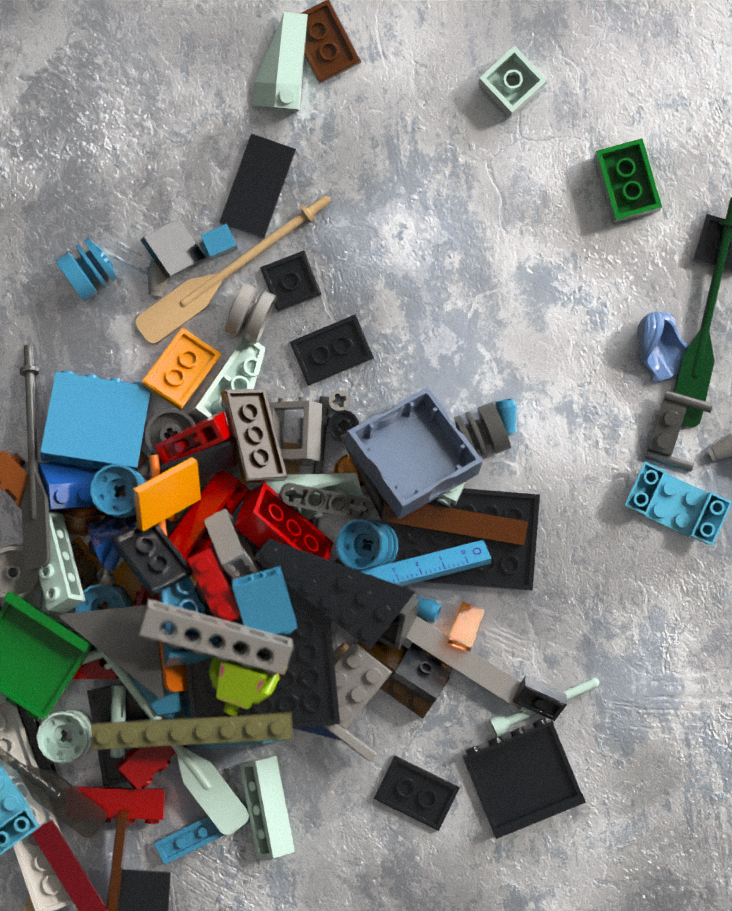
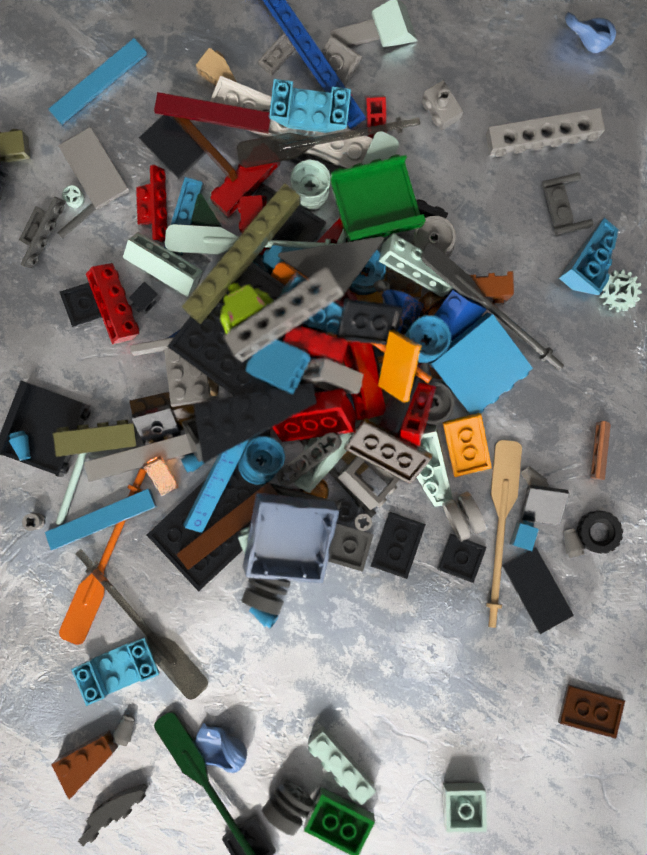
camera: 125 degrees right, 0 degrees up
dark azure wheel [55,237,118,302] -> none
light aqua axle [110,685,127,758] -> none
light aqua wedge [252,12,308,110] -> none
black tile [374,755,460,831] -> none
black slope [513,675,567,721] -> none
dark grey plate [645,390,713,472] -> none
none -> dark azure cone [9,431,31,461]
none -> light grey bush [22,513,45,531]
none -> dark azure tile [45,489,157,550]
none -> olive brick [53,419,136,457]
none -> black plate [59,282,102,328]
none -> orange piece [59,468,147,645]
none -> clear smoke piece [75,549,208,700]
none -> red brick [86,263,140,345]
none -> black brick [129,281,161,314]
none -> red bracket [136,164,167,243]
none -> clear green slope [191,193,222,228]
none -> dark grey wheel [262,780,315,836]
none -> light aqua brick [308,726,376,805]
none -> dark grey plate [328,523,374,572]
none -> light grey cone [564,528,585,558]
none -> black tyre [577,511,623,554]
none -> nougat slope [590,421,611,480]

